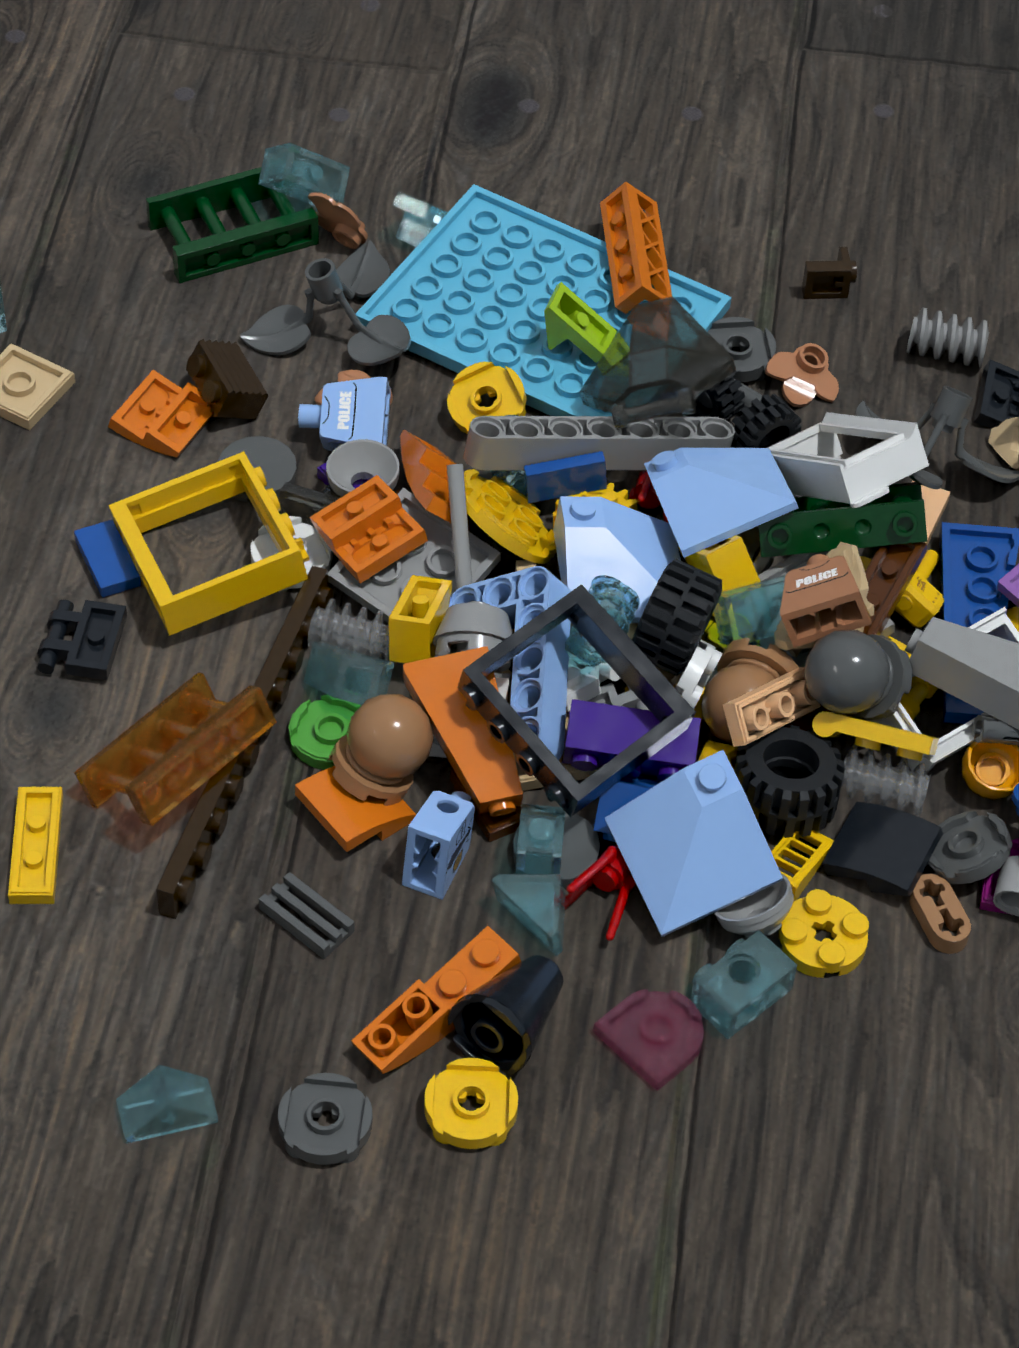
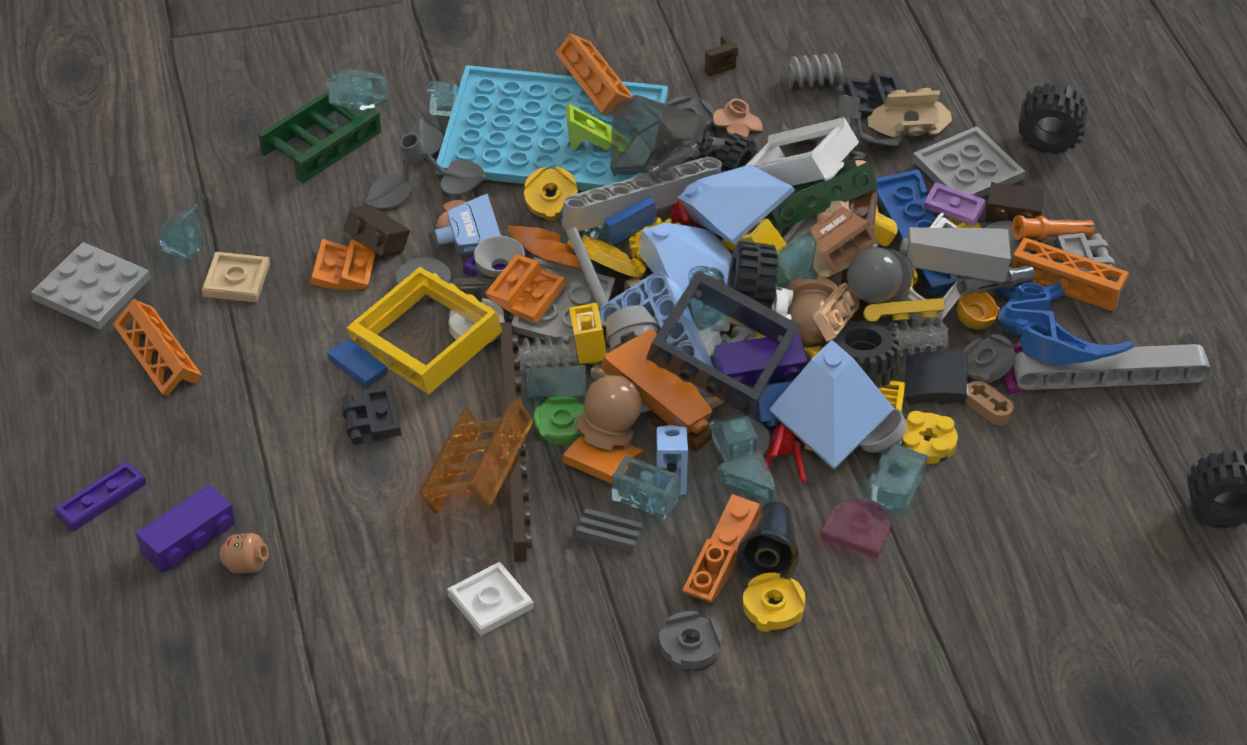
camera: 20 degrees left, 5 degrees down
yellow tile [8,787,63,904] -> none
clear light blue slope [116,1065,218,1144] -> none
nougat plate [308,192,368,249] -> none
none -> white tile [447,562,534,636]
none -> clear light blue brick [612,455,680,520]

